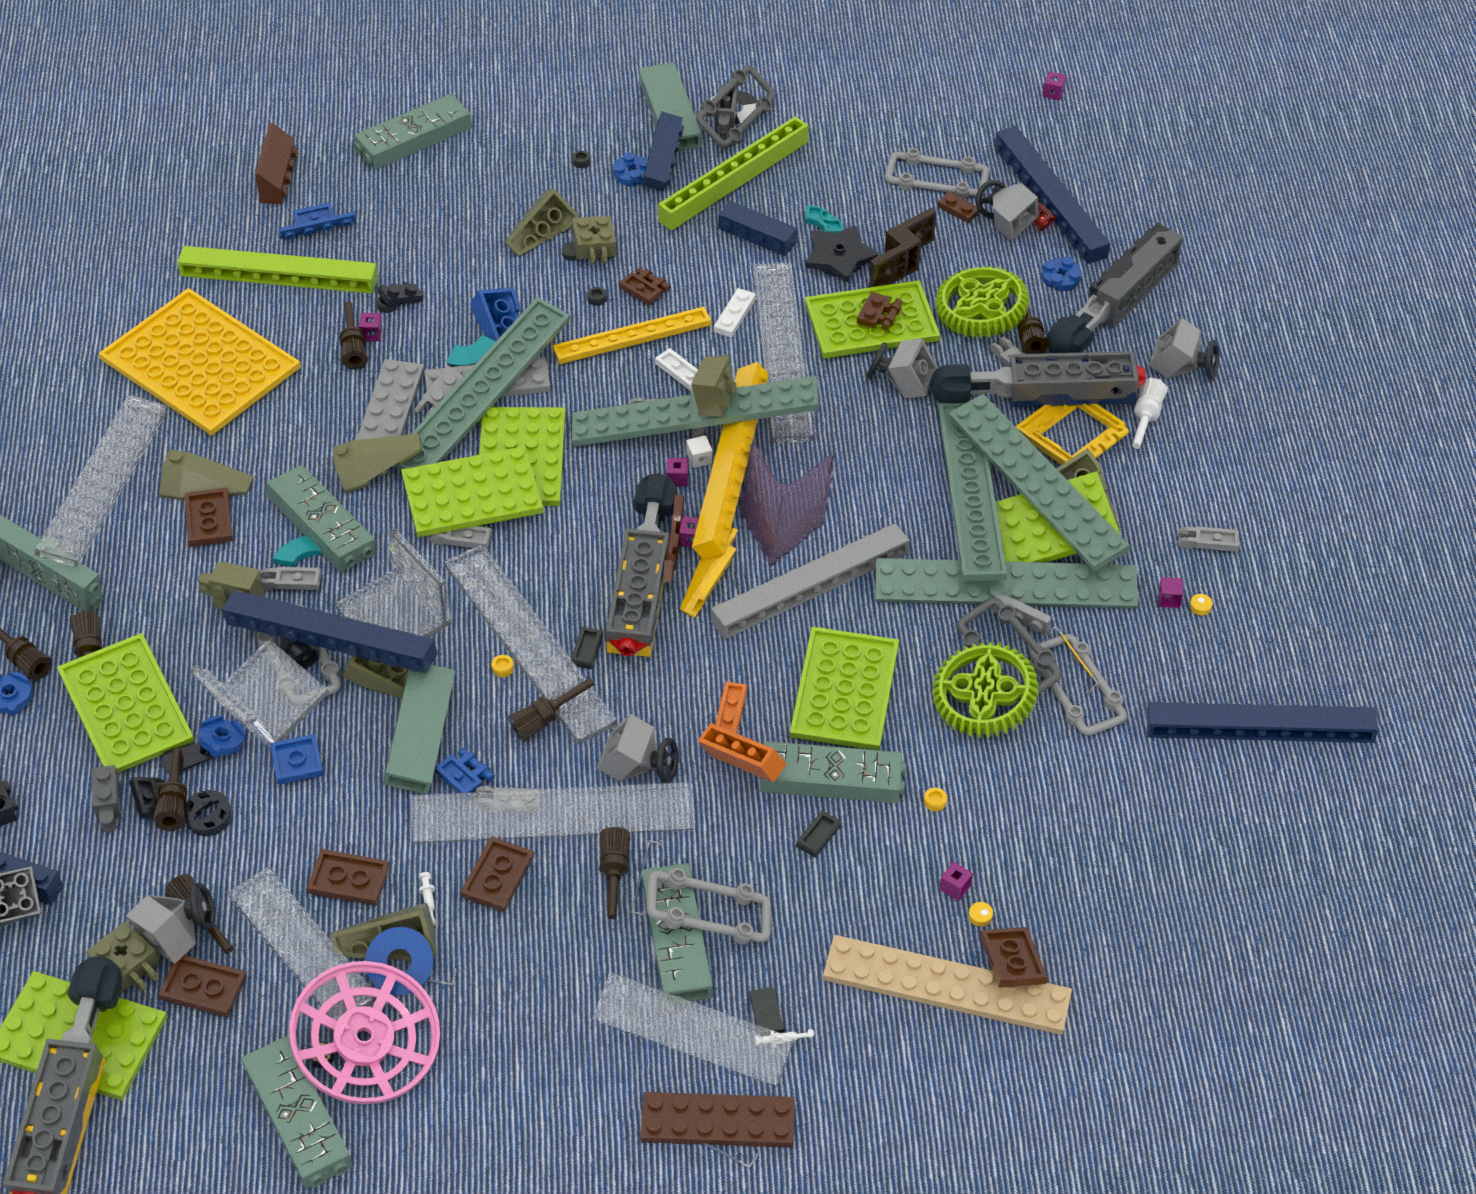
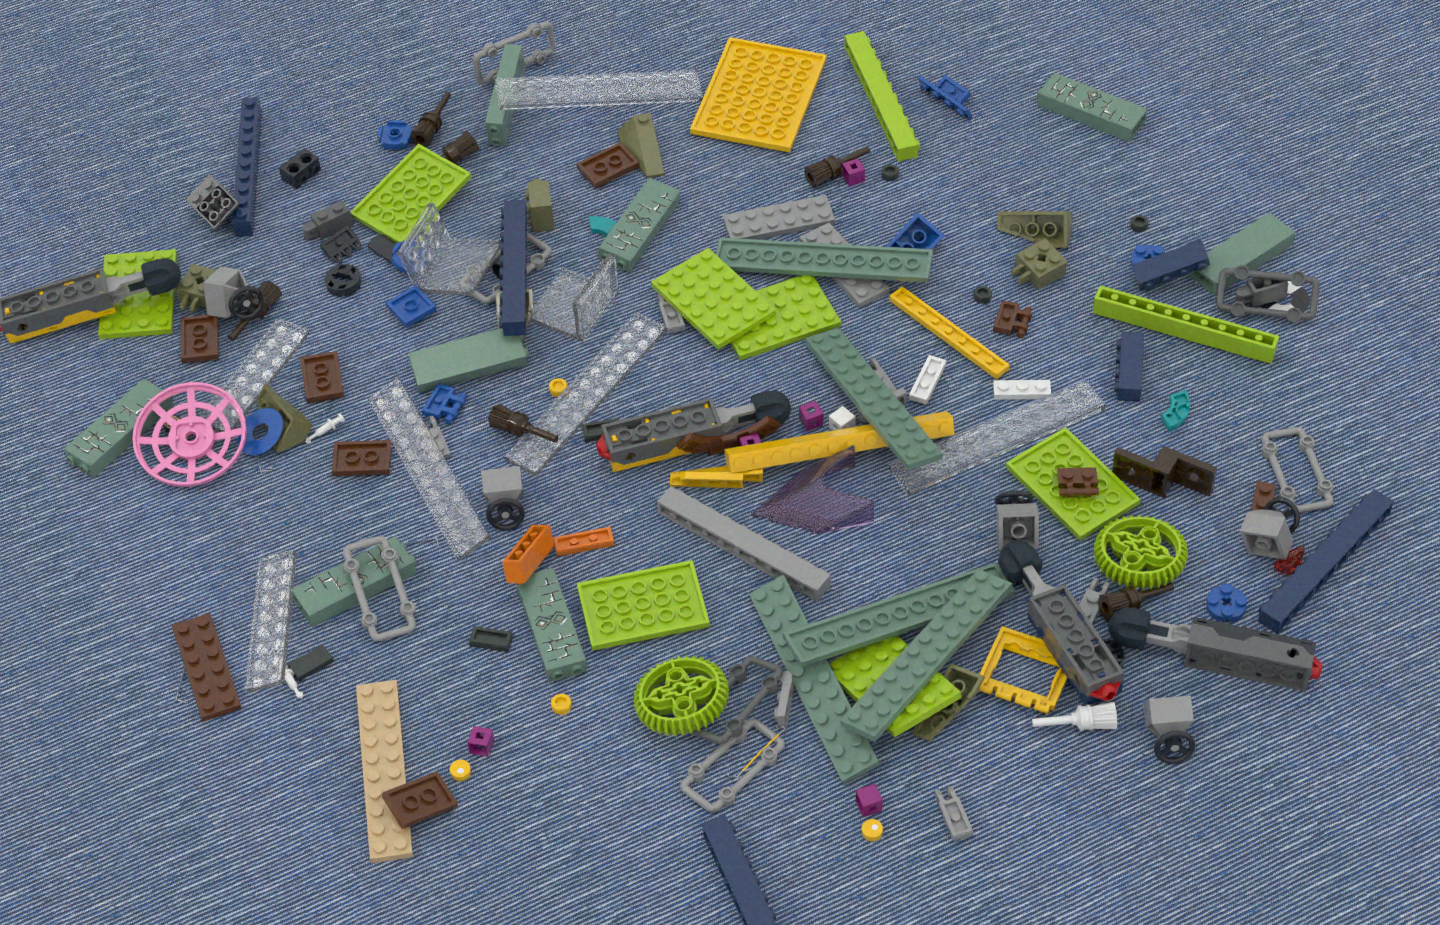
camera: 70 degrees right, 0 degrees up
dark brown piece [153,749,188,832] -> none
reddish brown slope [255,123,299,204] -> none
light grey hinge [260,567,322,591] -> none
olive wedge [333,434,422,493] -> none
black plate [377,282,424,305] -> none
light grey hinge [415,365,463,418] -> none
teal tile [446,335,496,367] -> none
dark brown piece [599,826,631,919] -> none
olive hinge [691,354,737,417] -> none
black plate [805,226,878,282] -> none

